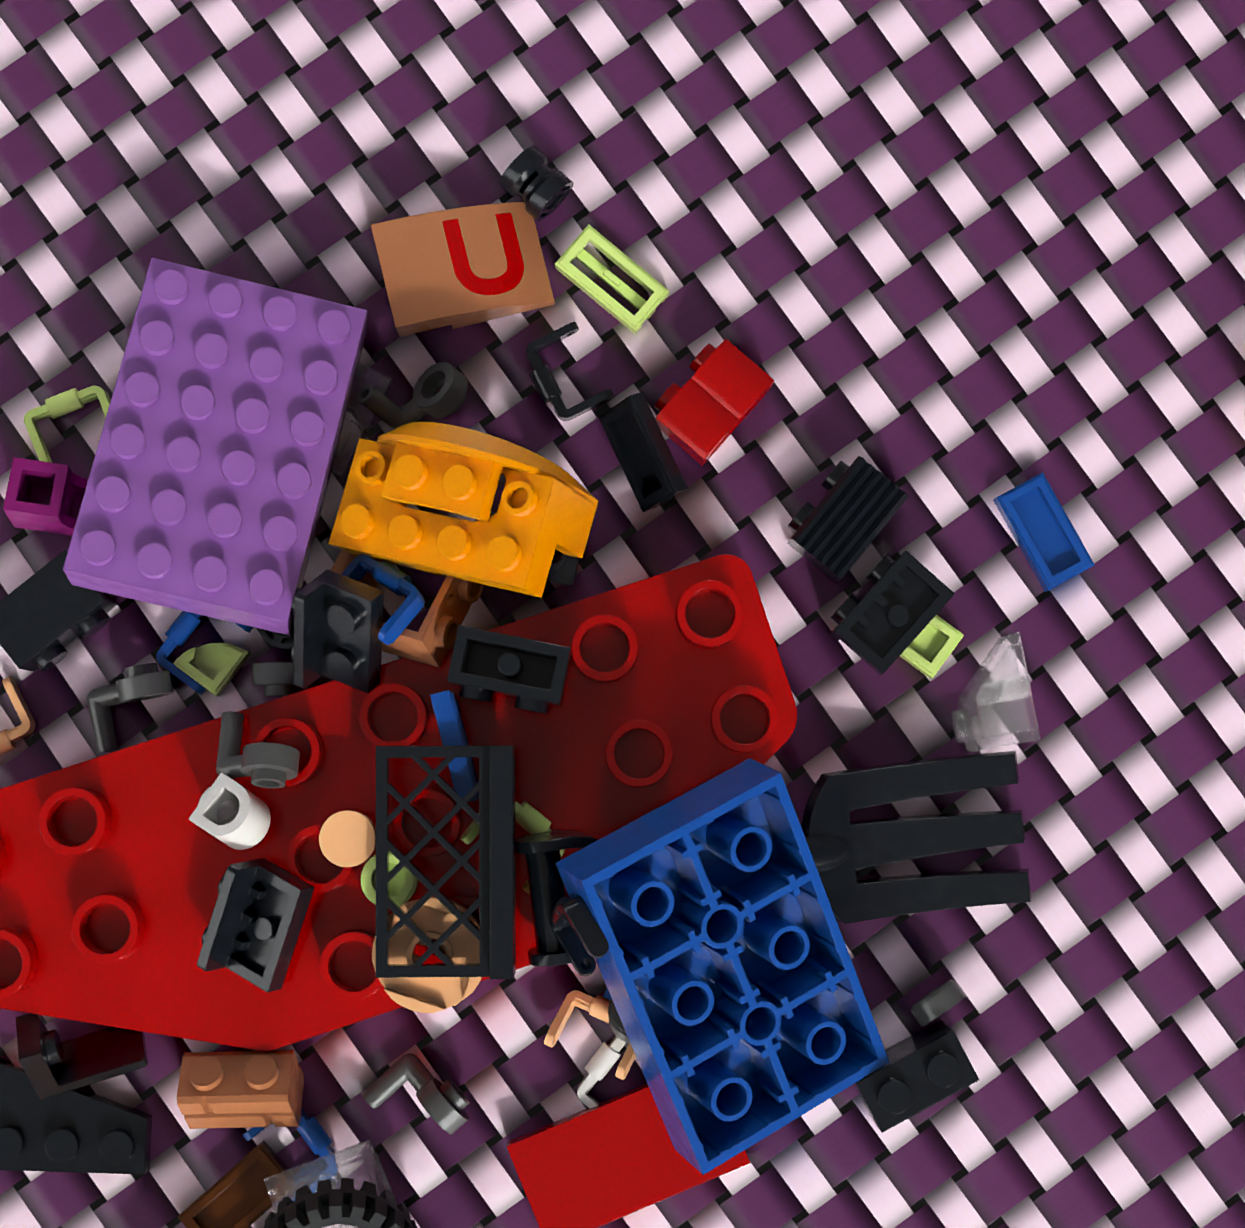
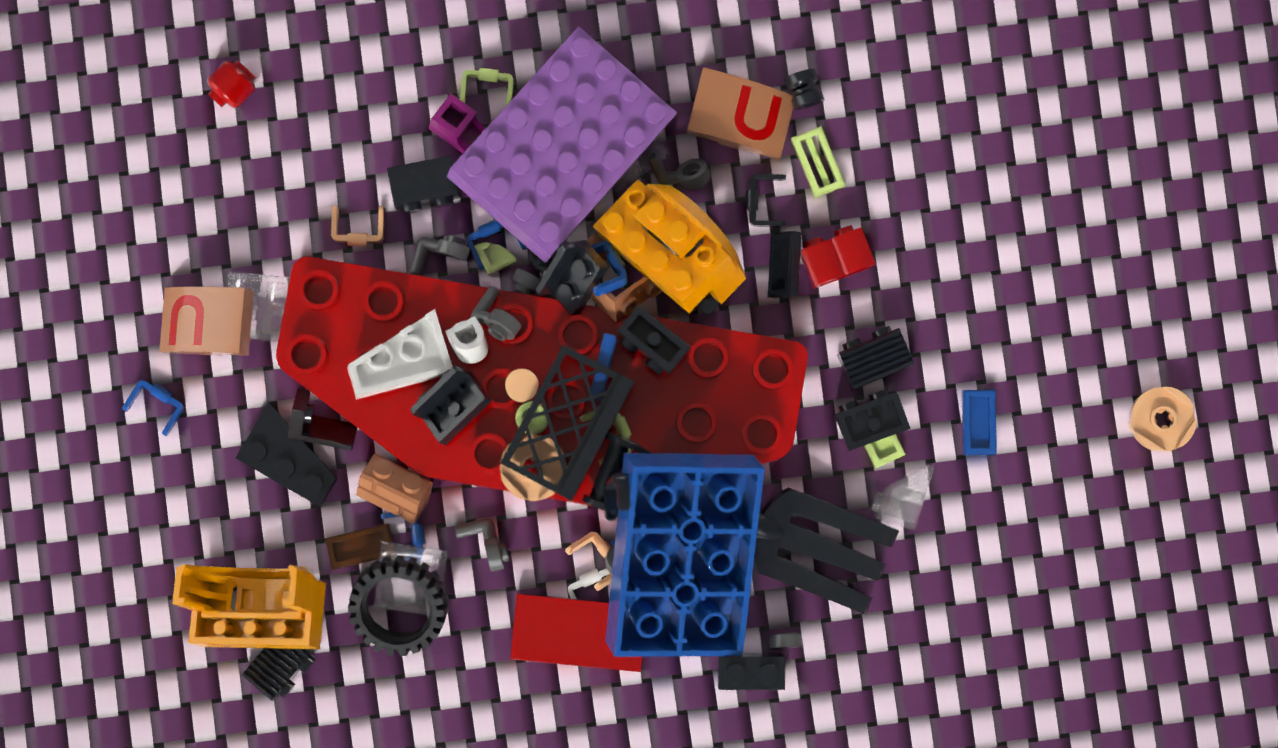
camera: 35 degrees right, 0 degrees up
none -> white wing [347,309,453,399]

